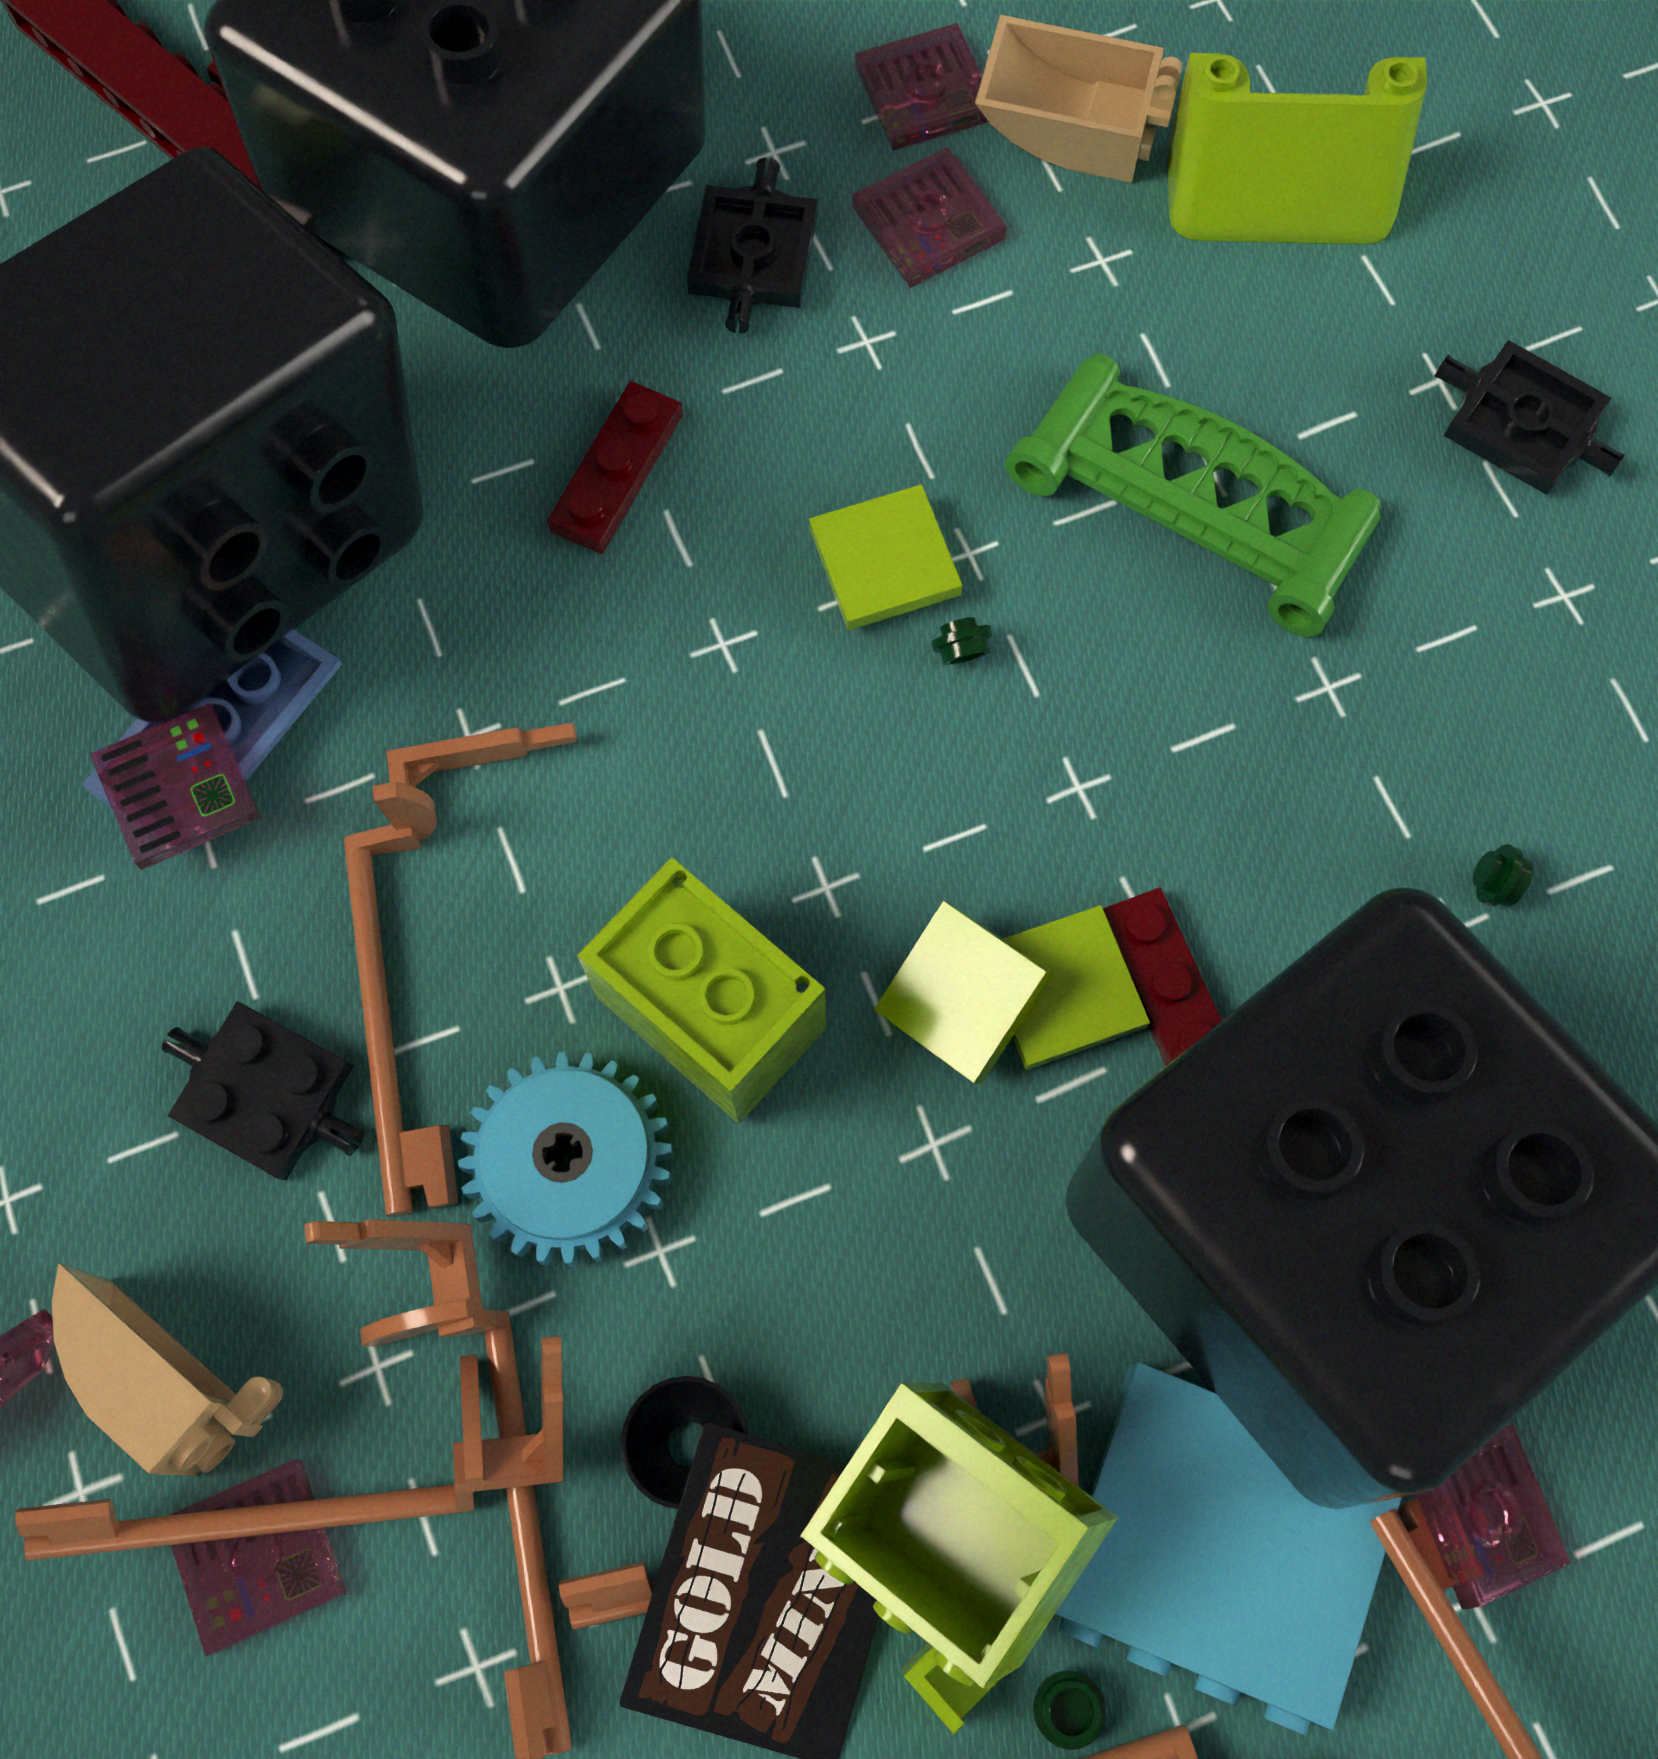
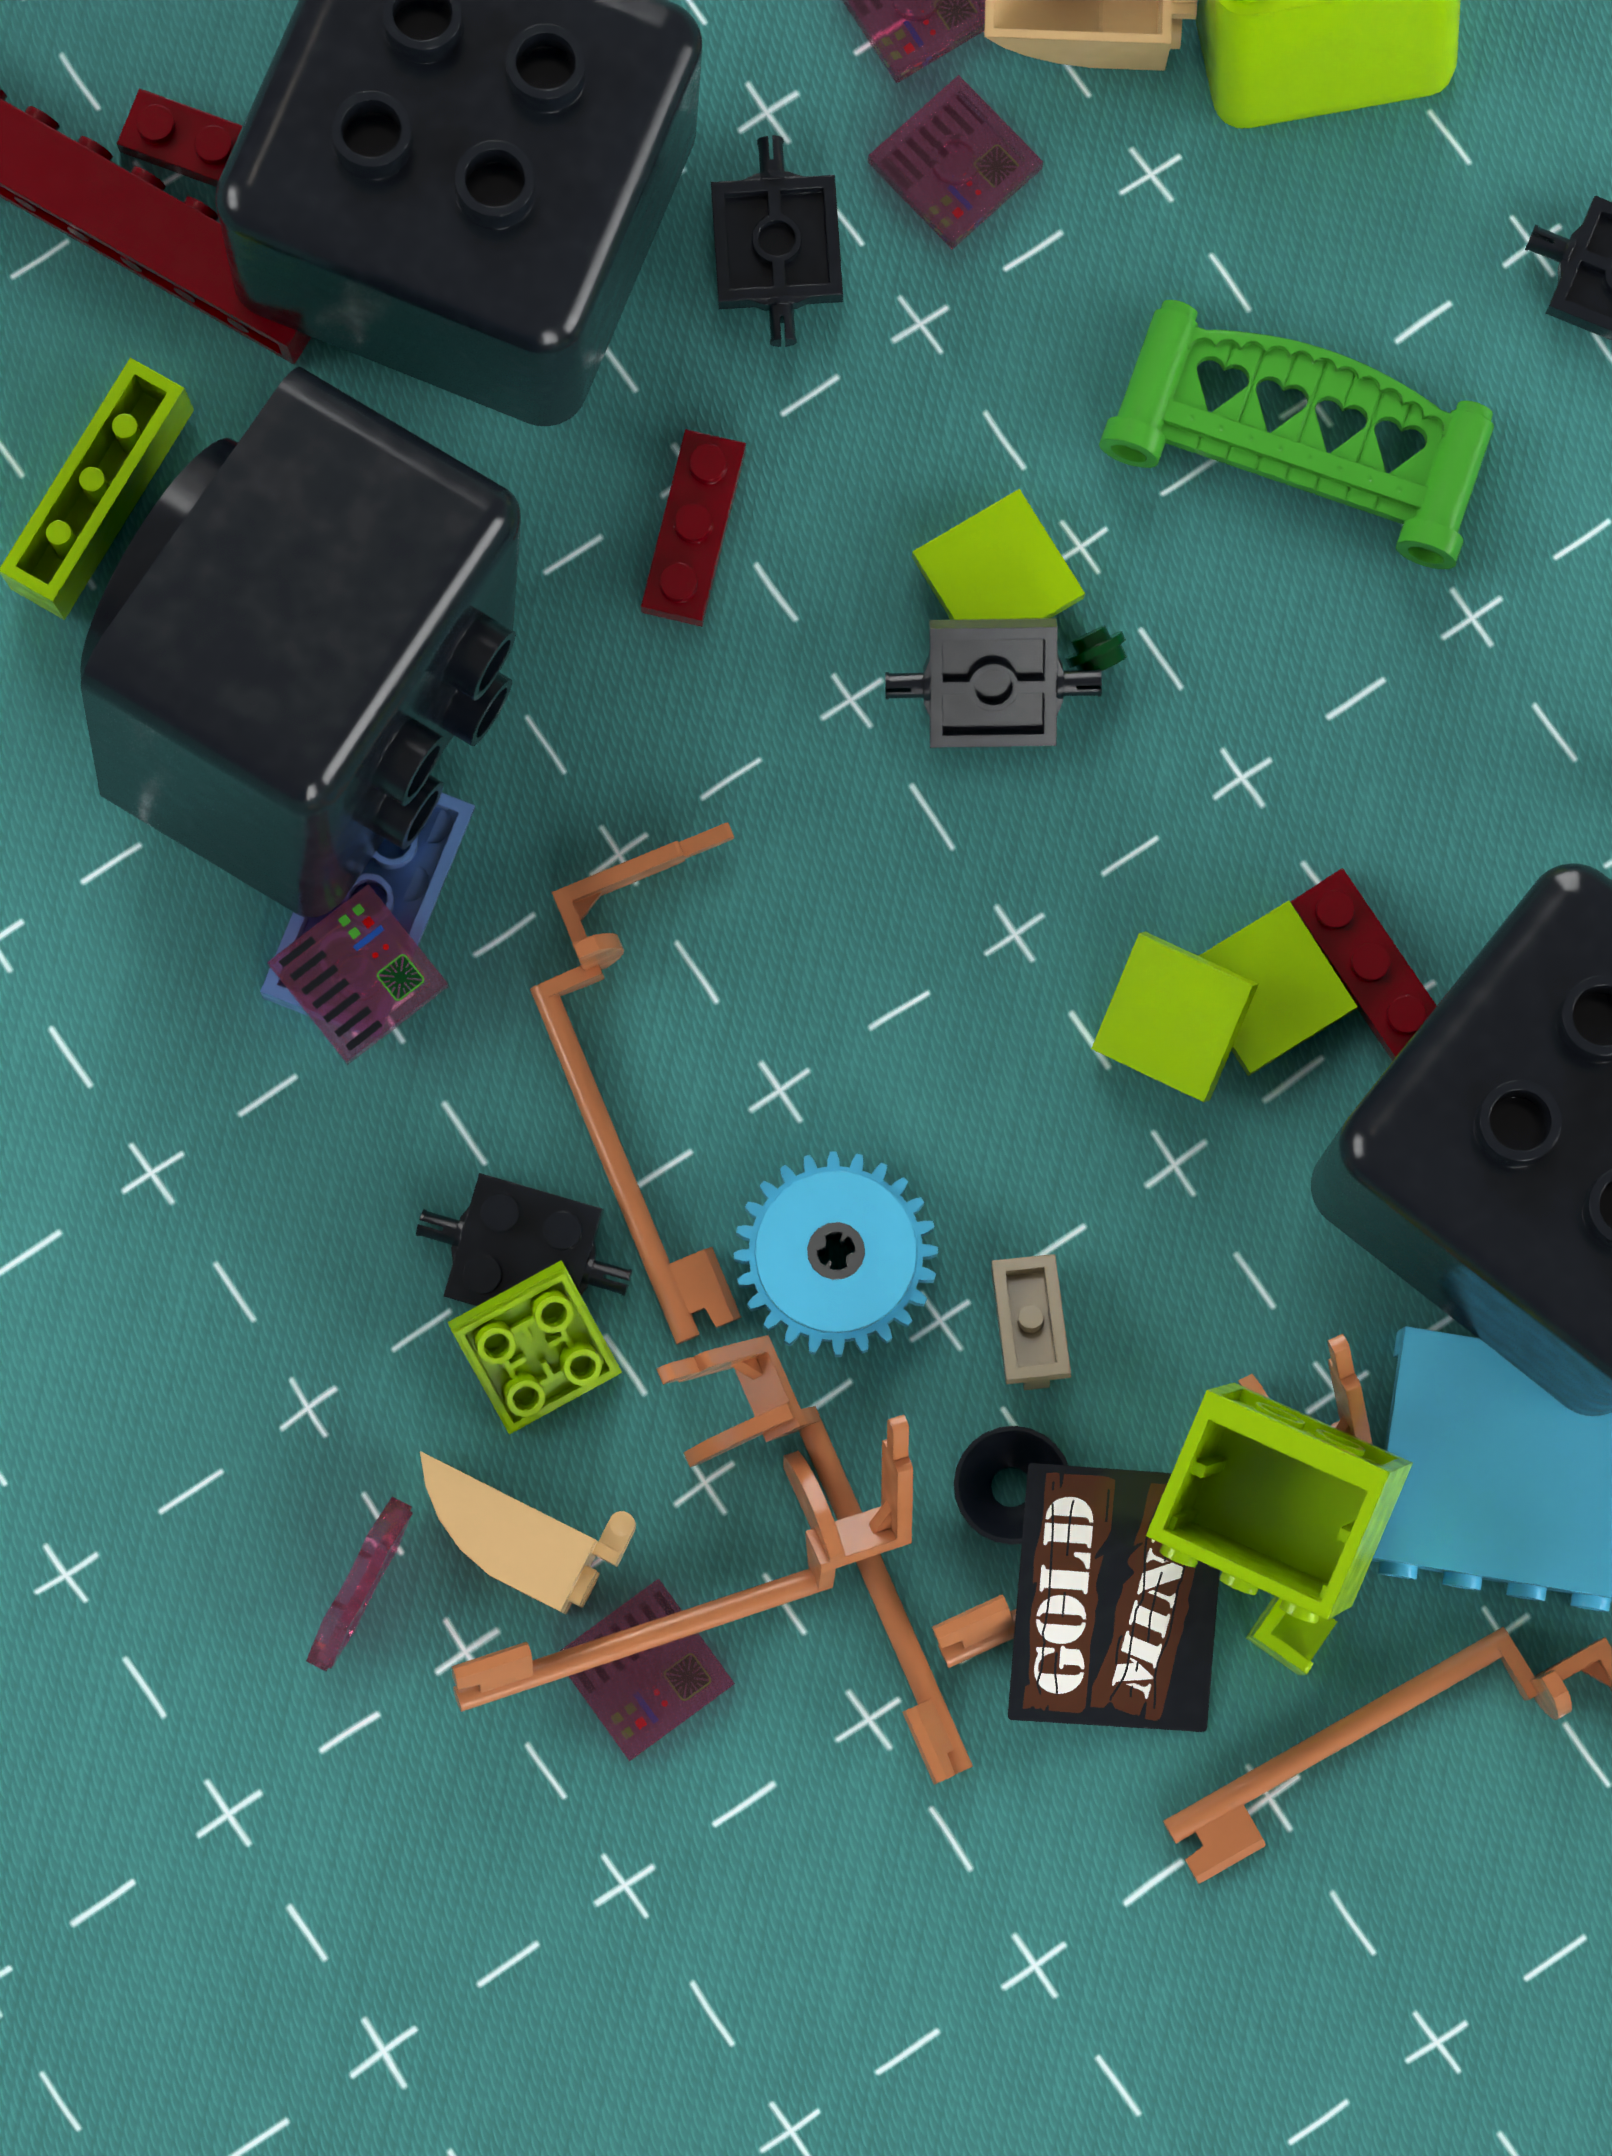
camera: 15 degrees left, 10 degrees up
lime container [577,857,826,1124] -> none
dark green plate [1033,1671,1106,1750] -> none
none -> lime tile [447,1260,622,1435]
none -> black plate [885,618,1102,748]
none -> dark tan plate [991,1254,1071,1390]

